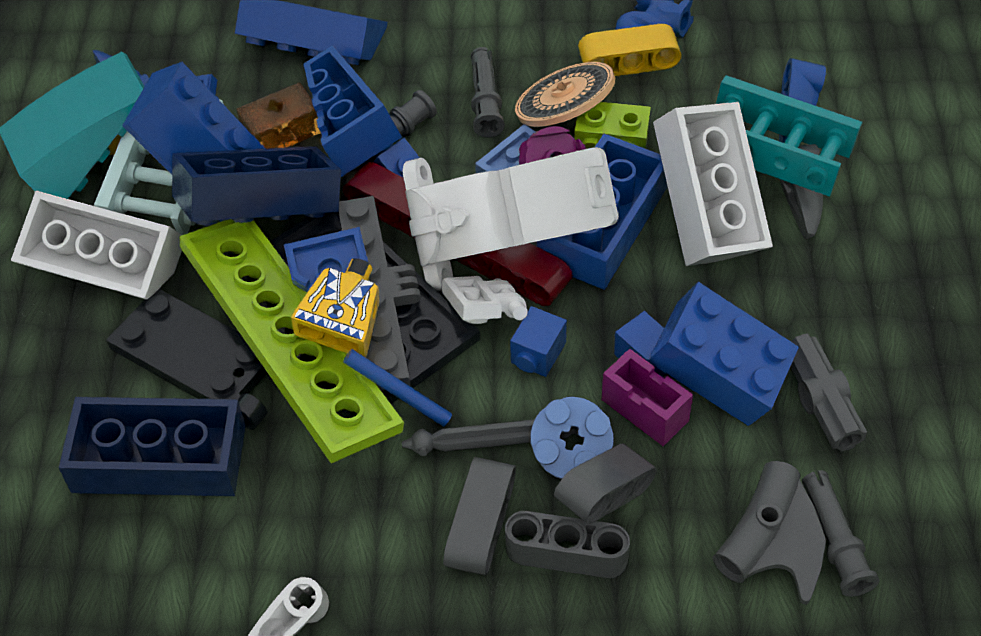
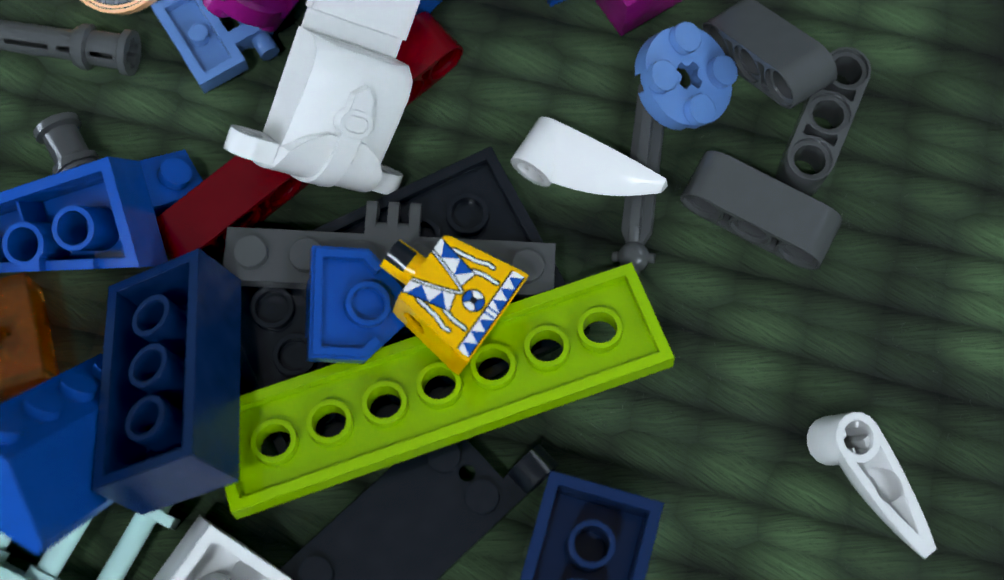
camera: 80 degrees left, 20 degrees up
blue bar [343,349,452,427] -> none
white plate [442,276,528,324] -> none
blue brick [510,306,567,377] -> none
none -> white piece [511,116,668,196]

